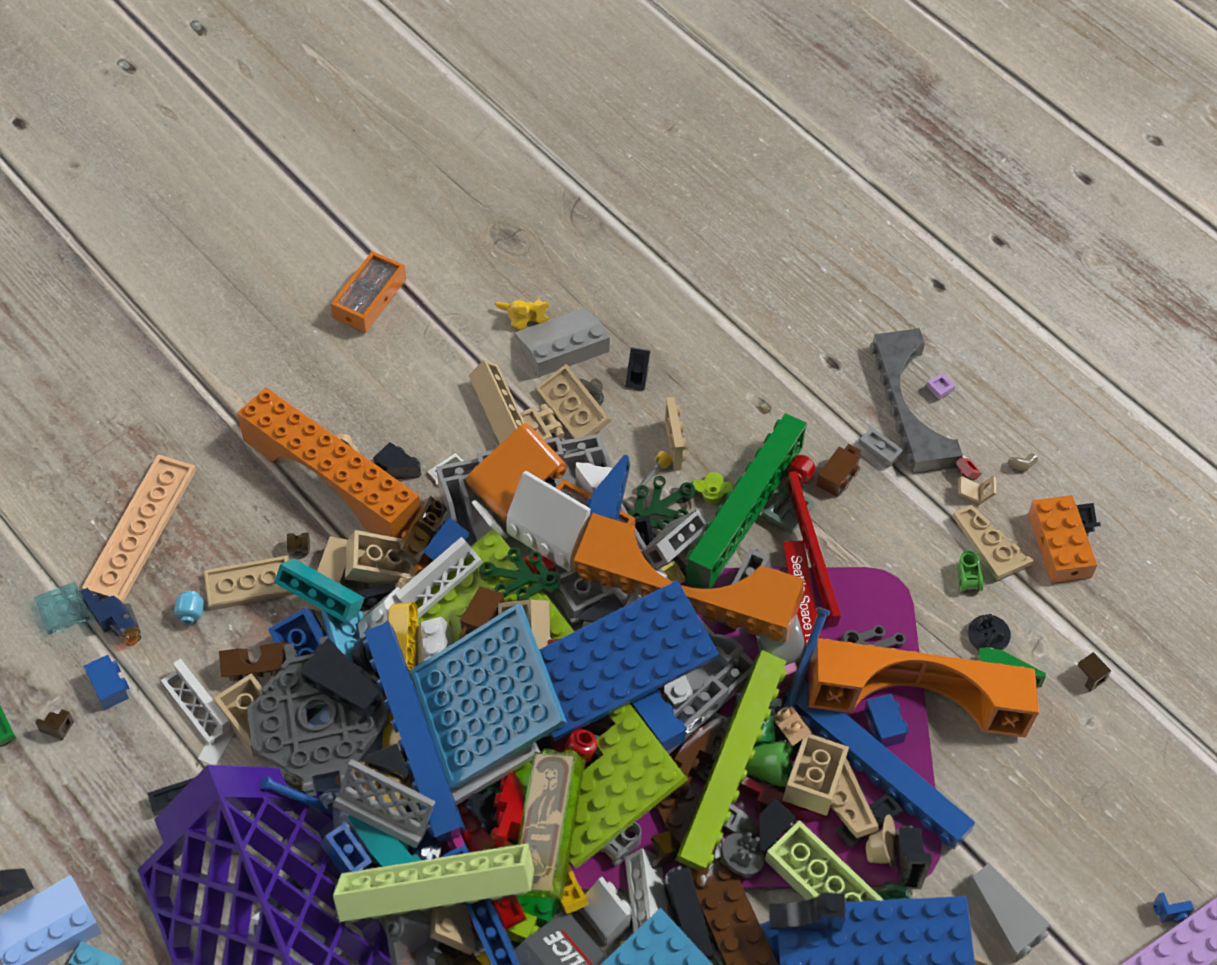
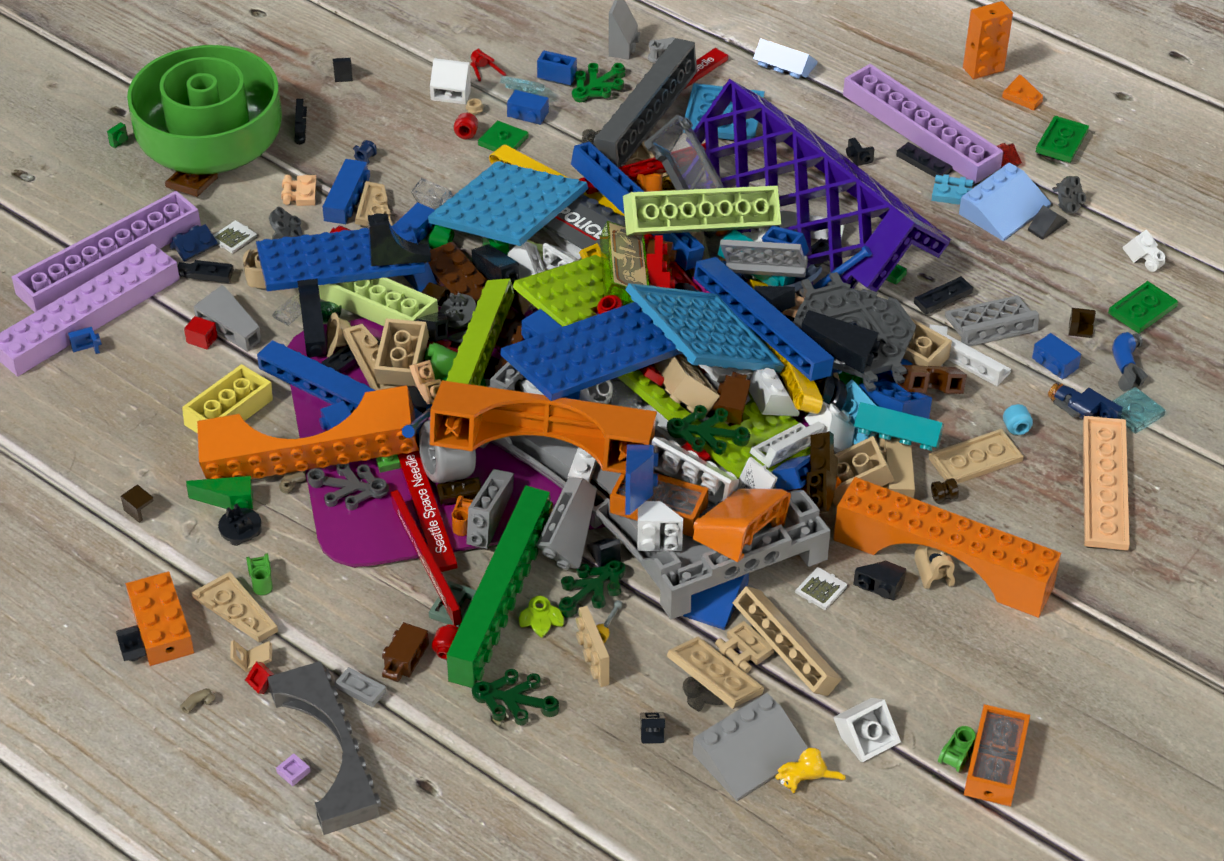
camera: 170 degrees right, 10 degrees down
none -> light yellow brick [182,364,273,433]
none -> red panel [184,316,218,350]
none -> dark brown panel [421,282,447,306]
none -> dark green plant [472,669,559,725]
none -> white slope [833,698,901,762]
none -> bright green piece [938,726,976,773]
none -> light grey fence [945,295,1039,346]
none -> piece [1112,332,1148,391]

